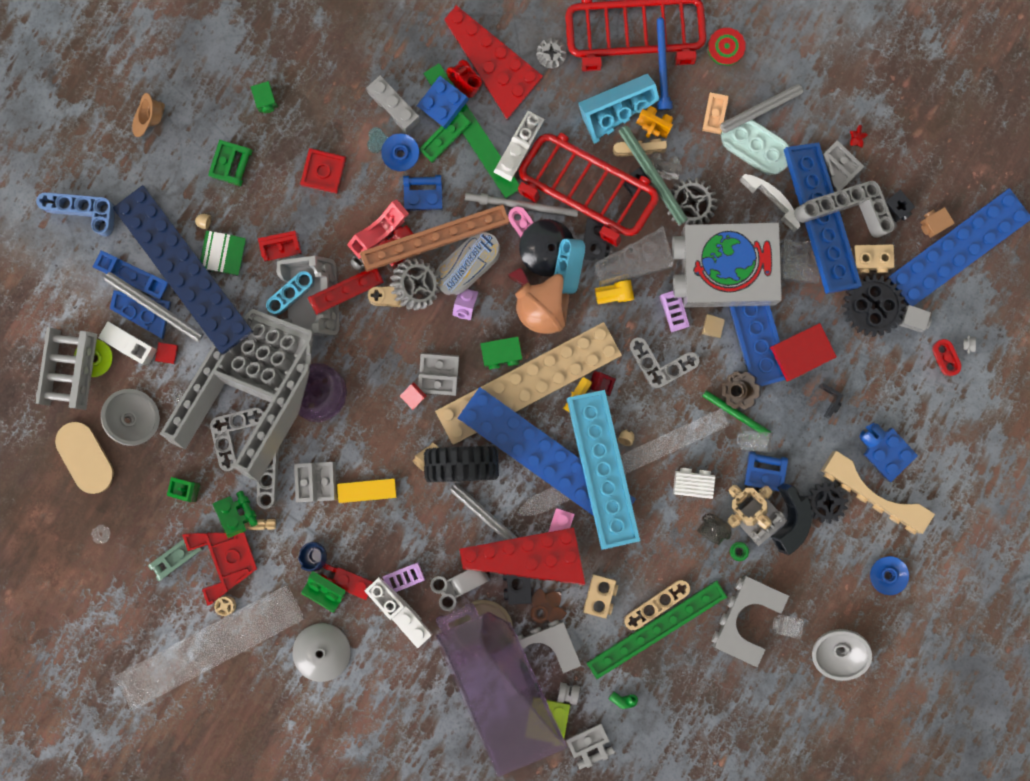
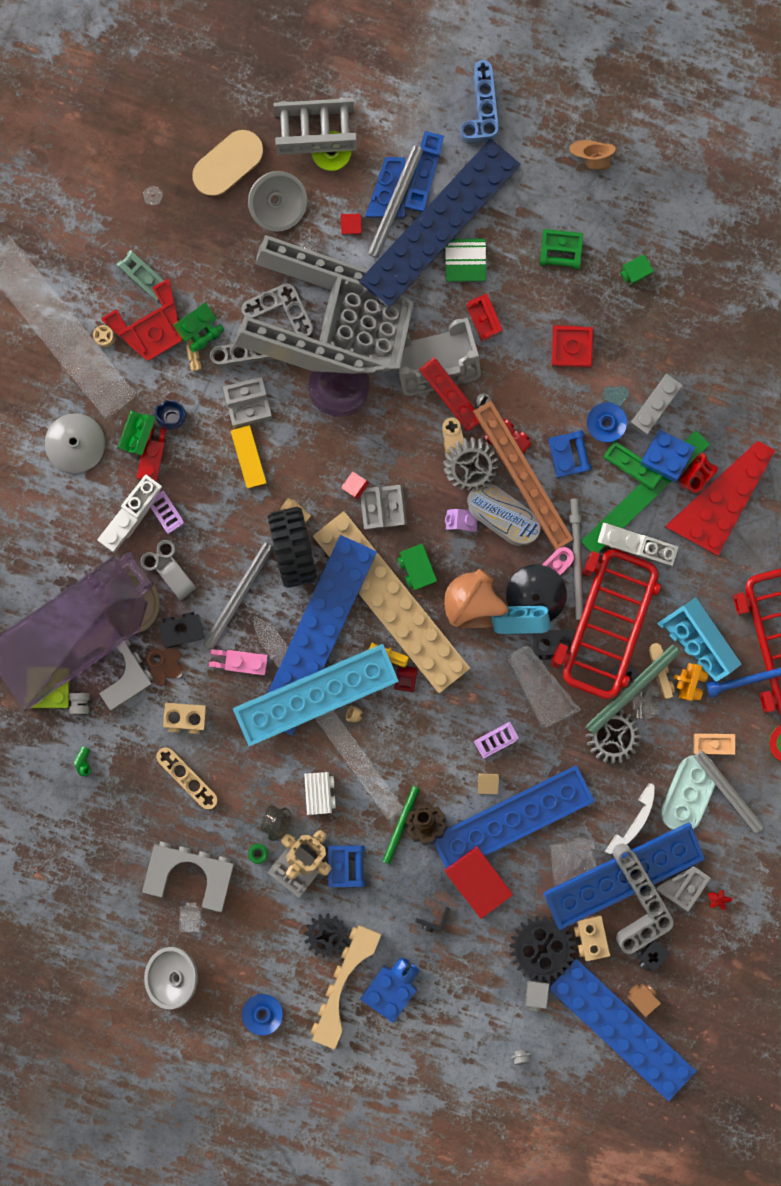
camera: 75 degrees right, 0 degrees up
white slope [98,322,157,366] -> none
green slope [167,477,200,502] -> none
tan hinge [195,214,211,230] -> none
medium azure beam [266,271,314,315] -> none
coral arch [347,199,409,259] -> none
red wing [459,527,585,586] -> none
dark red slope [508,268,530,286] -> none
light grey gear [536,38,567,68] -> none
light grey plate [566,723,615,770] -> none
green tile [586,580,727,680] -> none
yellow piece [595,280,635,305] -> none
light grey beam [629,337,699,389] -> none
light grey brick [672,223,781,308] -> none
clear hips [737,431,773,452] -> none
black arch [771,483,812,555] -> none
red plate [932,339,961,376] -> none

